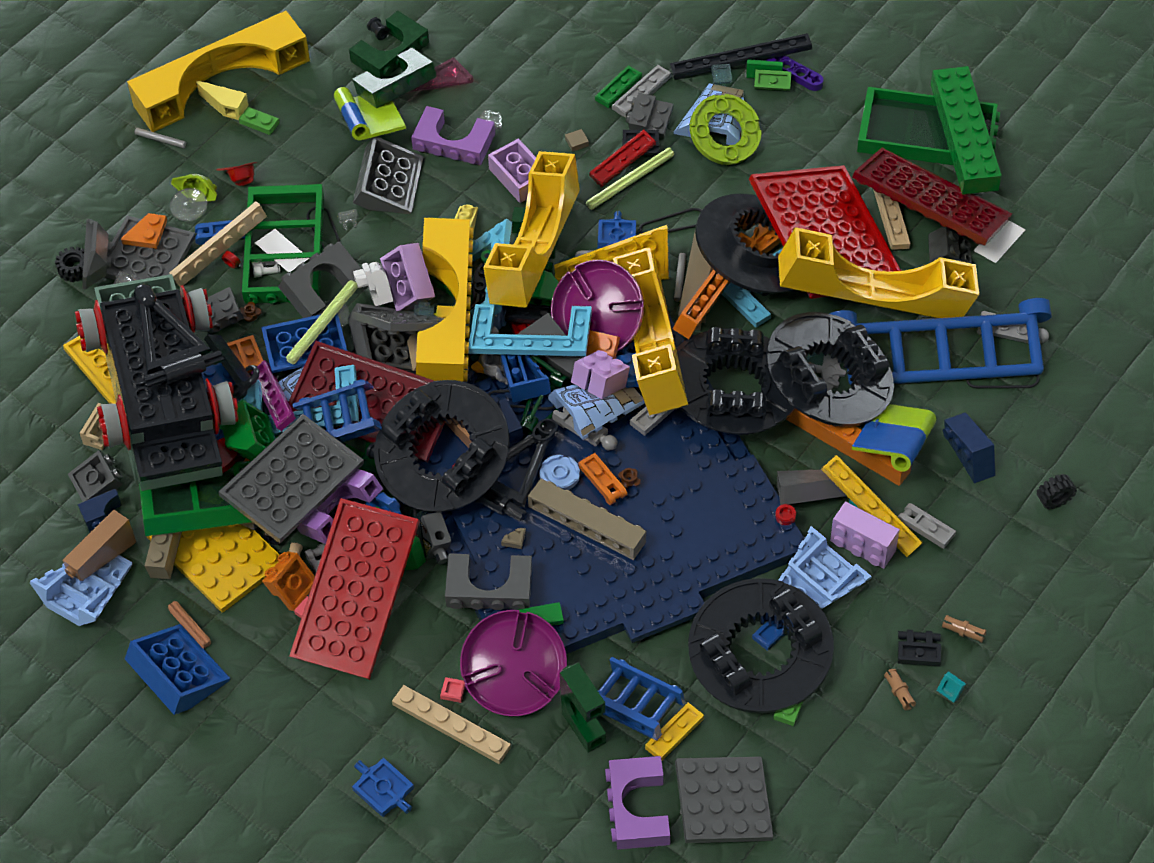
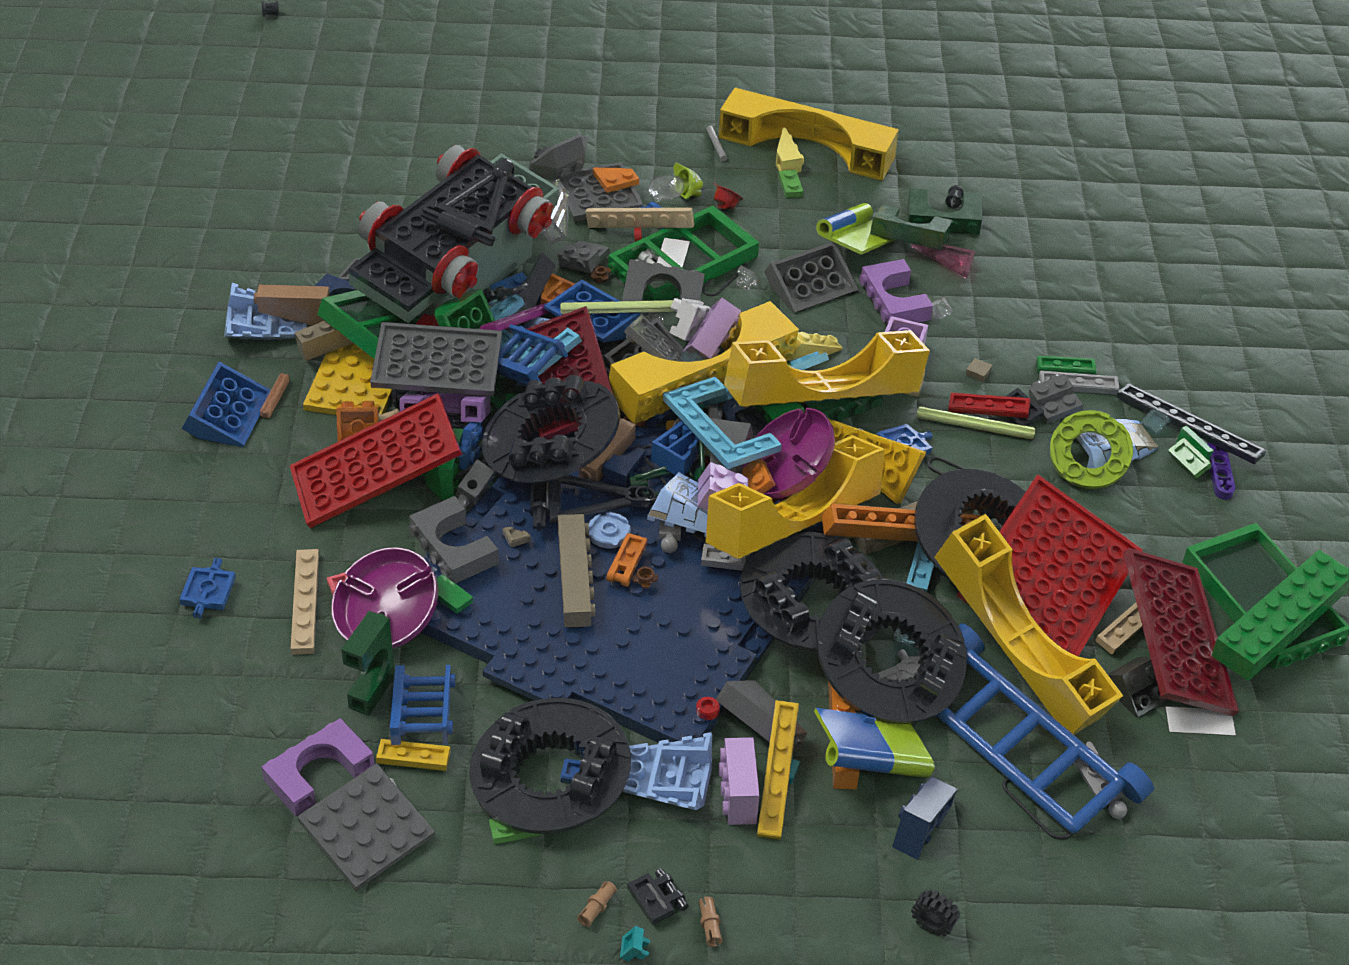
camera: 50 degrees right, 10 degrees down
light grey plate [897,503,956,549] -> none

